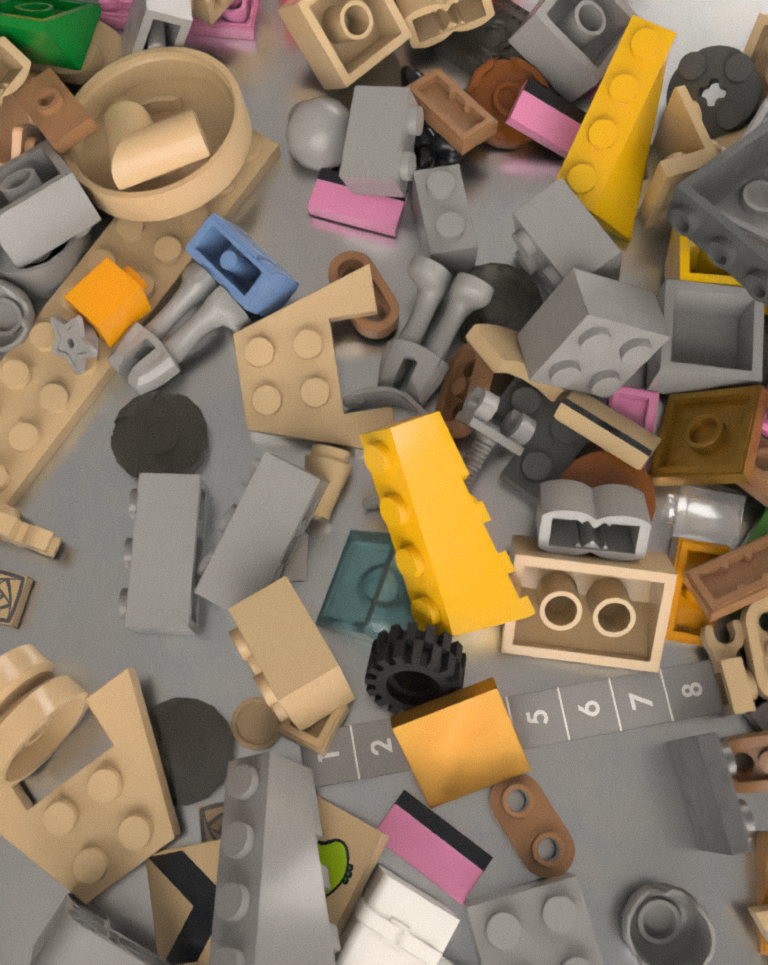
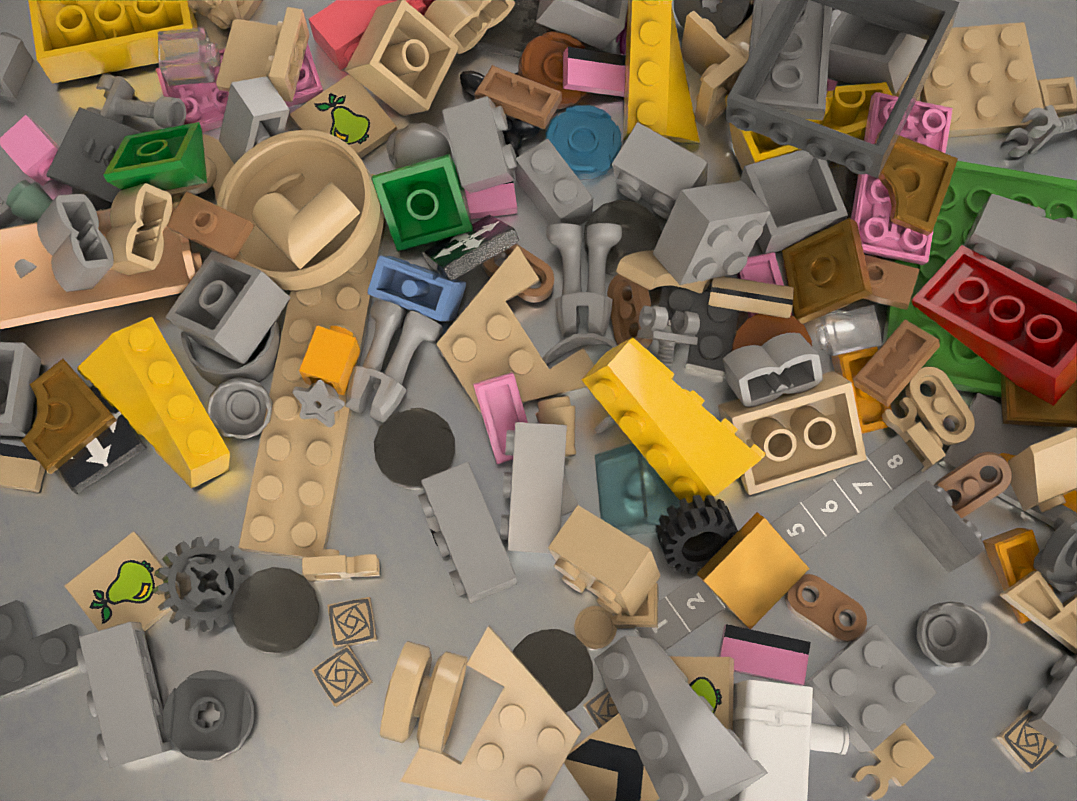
camera: 25 degrees left, 0 degrees up
none -> tan tile [289,74,397,158]
none -> green slope [371,154,473,251]
none -> tile [422,214,520,281]
none -> bright pink tile [473,372,528,464]
none -> dark azure tile [546,105,622,180]

